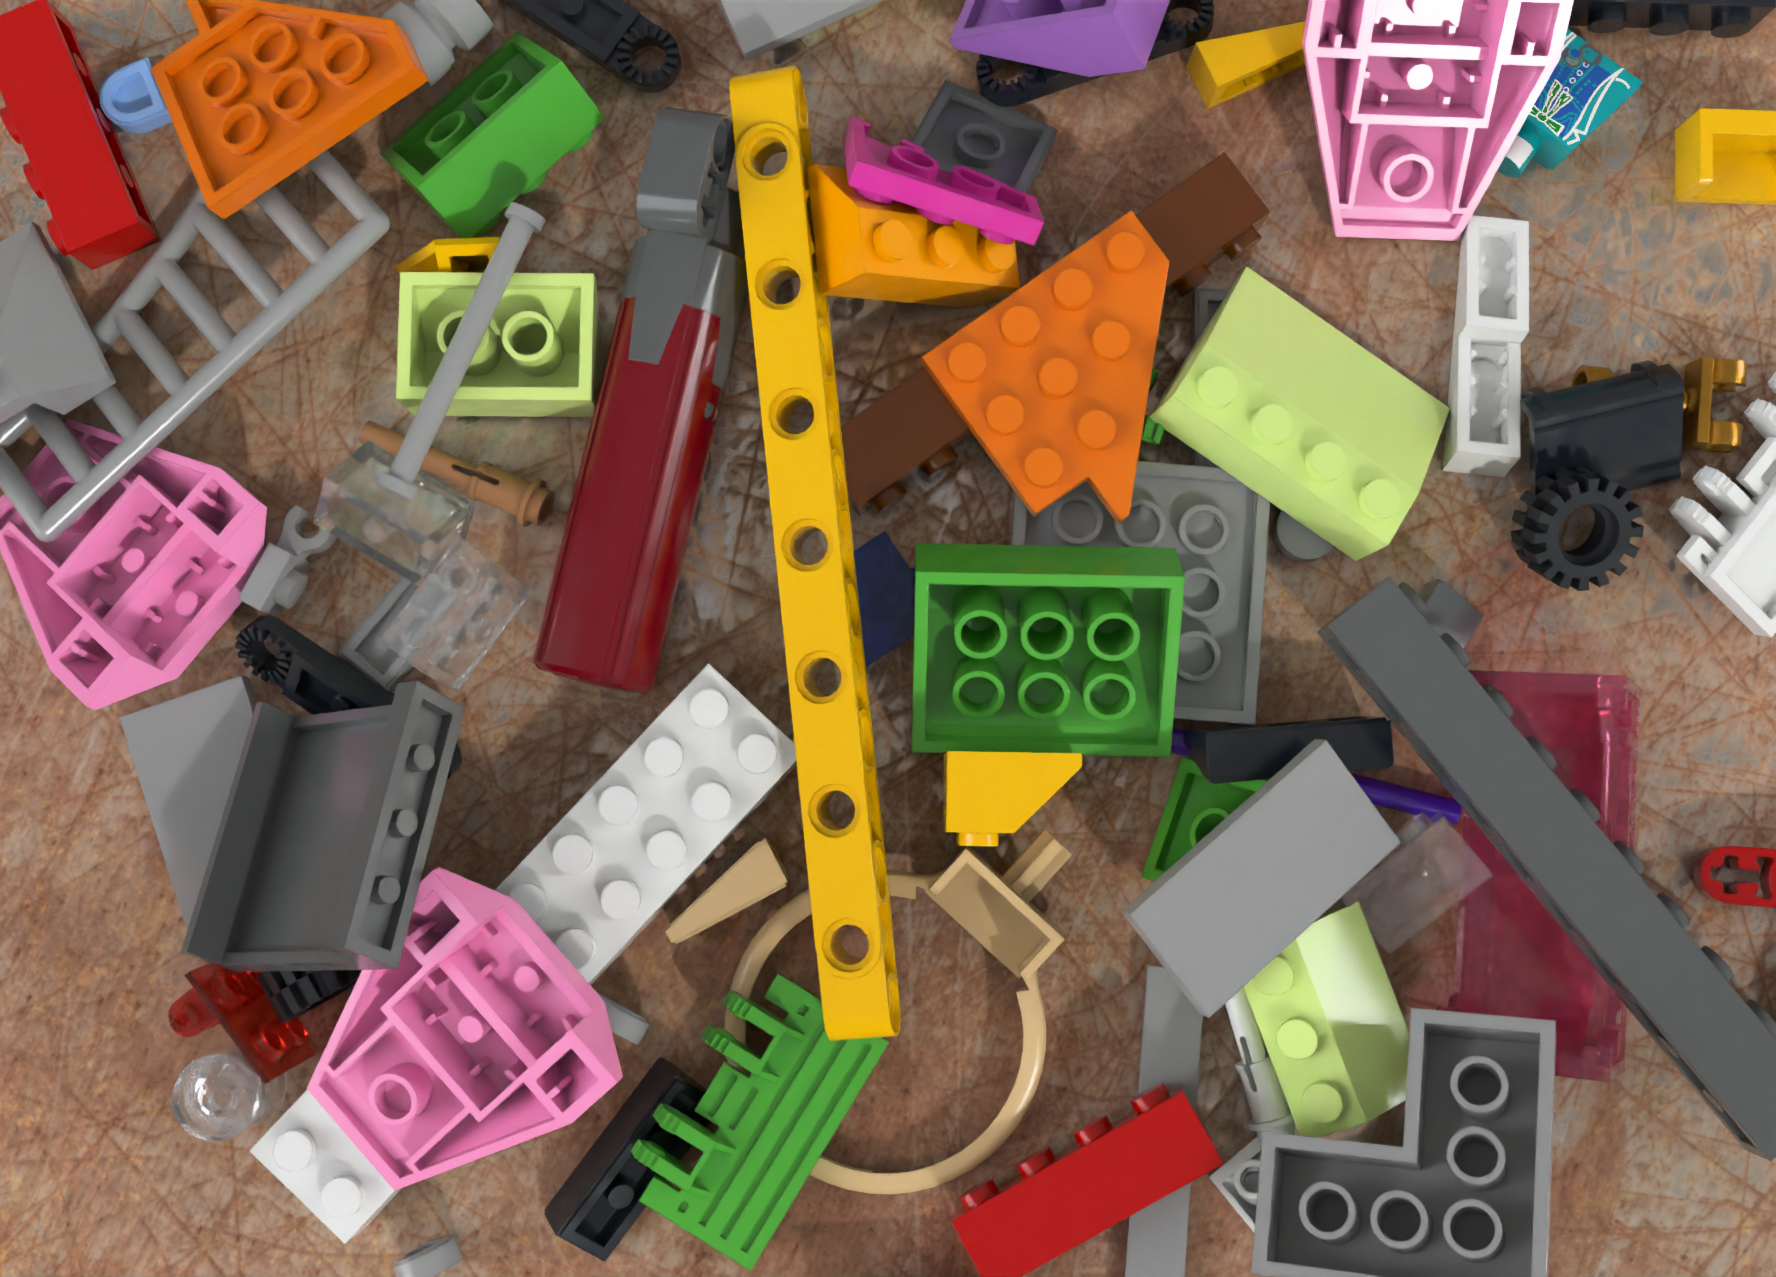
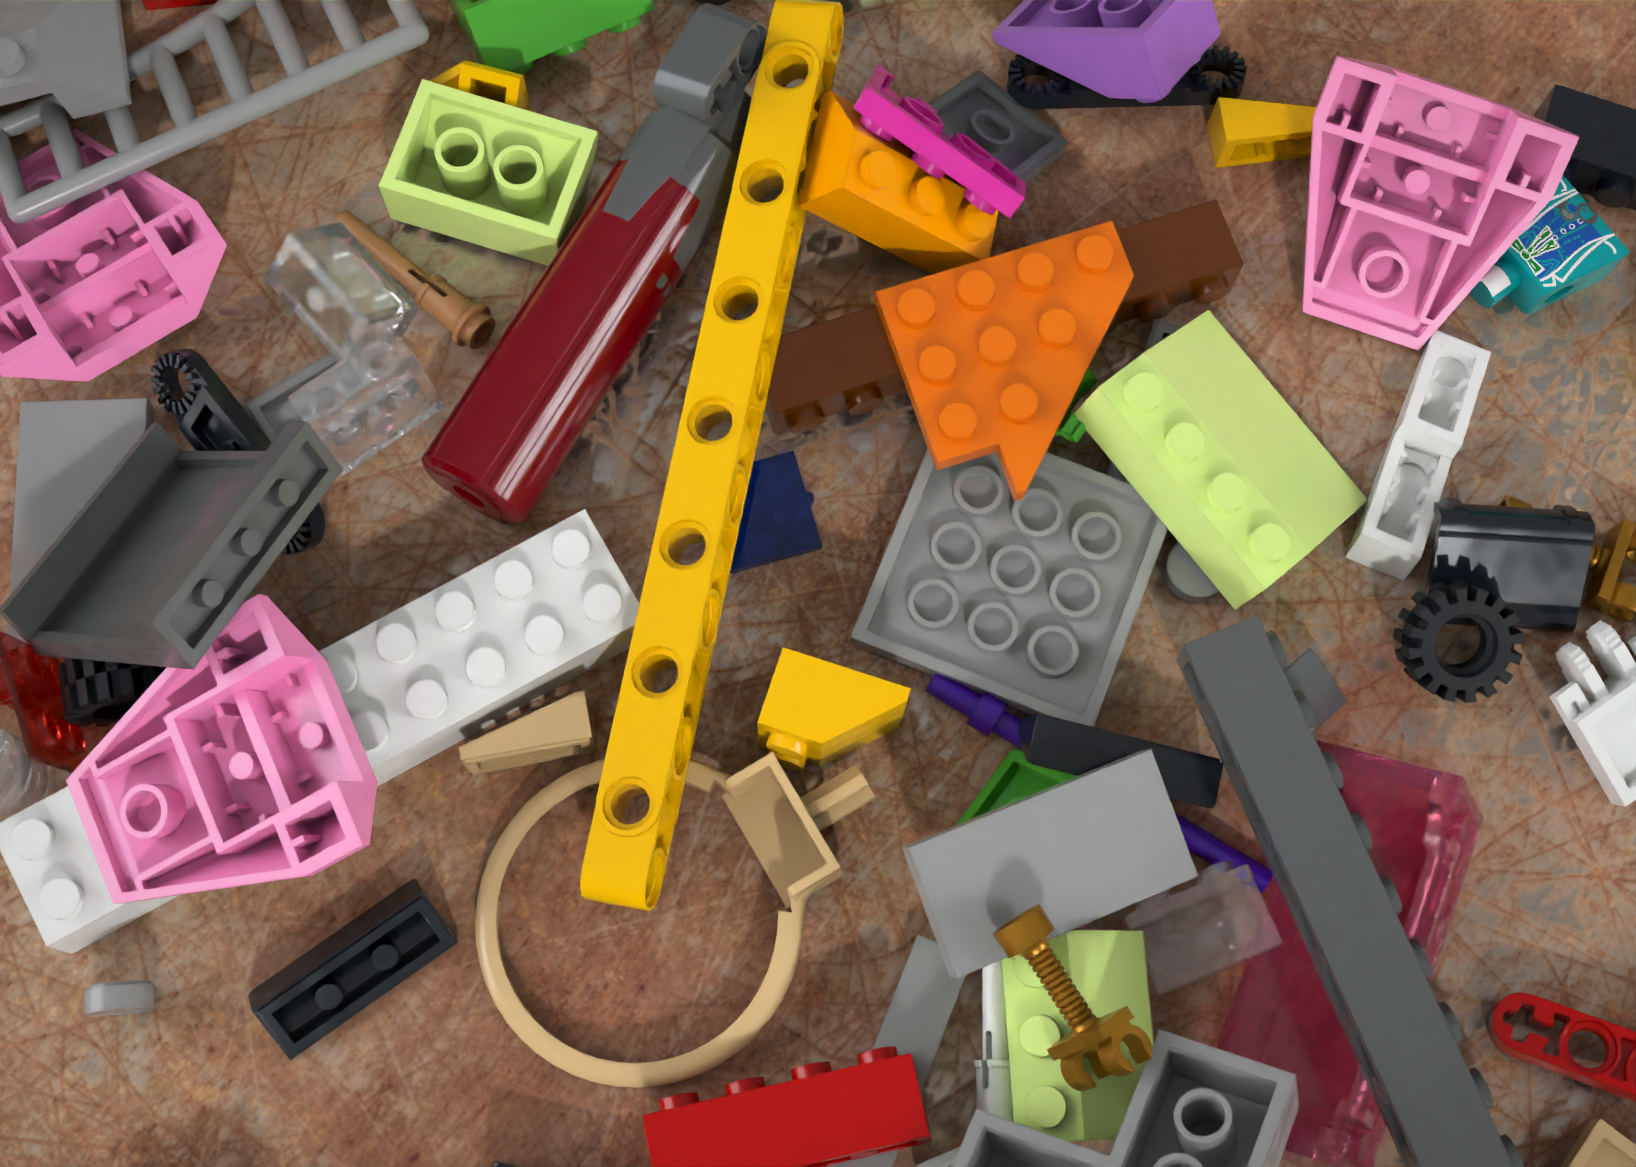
camera: 15 degrees right, 10 degrees down
light grey plate [238,505,338,617] -> none
light grey bar [375,202,546,501] -> none
light grey tile [597,992,650,1045] -> none
bright green hinge [630,973,889,1271] -> none
bright green slope [912,543,1185,757] -> none
none -> pearl gold bar [993,904,1153,1092]

